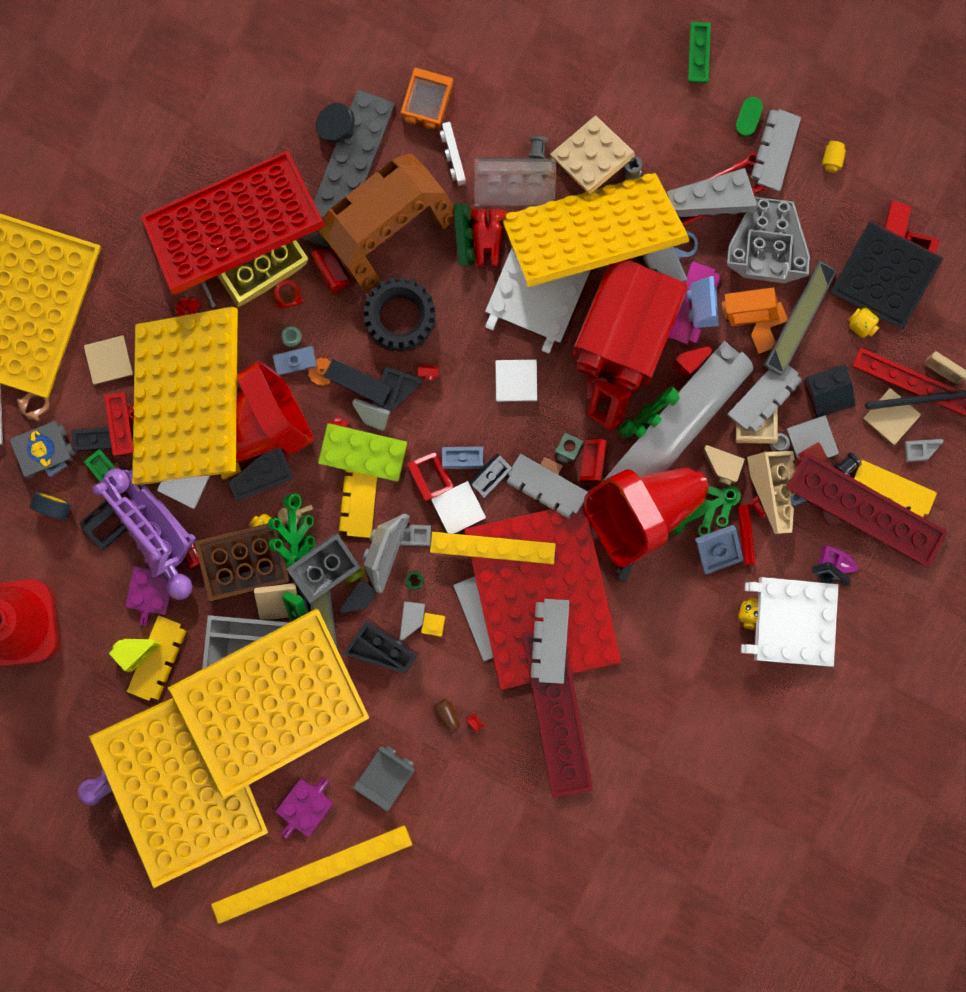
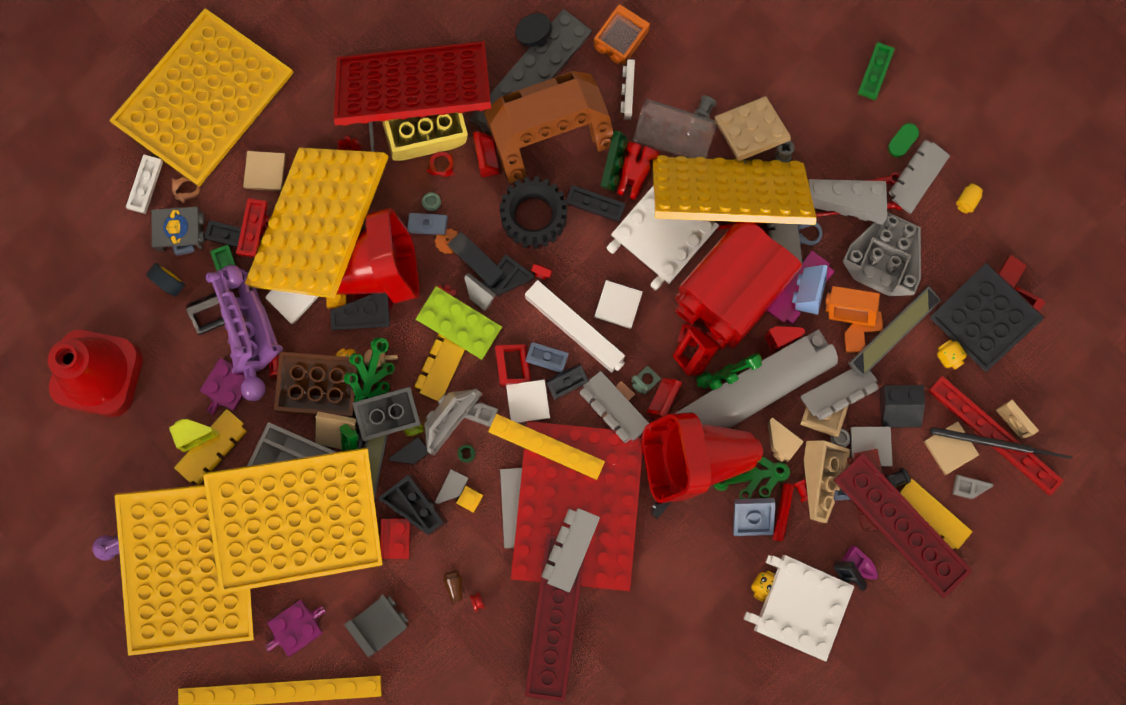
camera: 20 degrees right, 5 degrees down
none -> red plate [380,519,411,559]
none -> white brick [525,280,625,373]
none -> black plate [566,185,626,223]

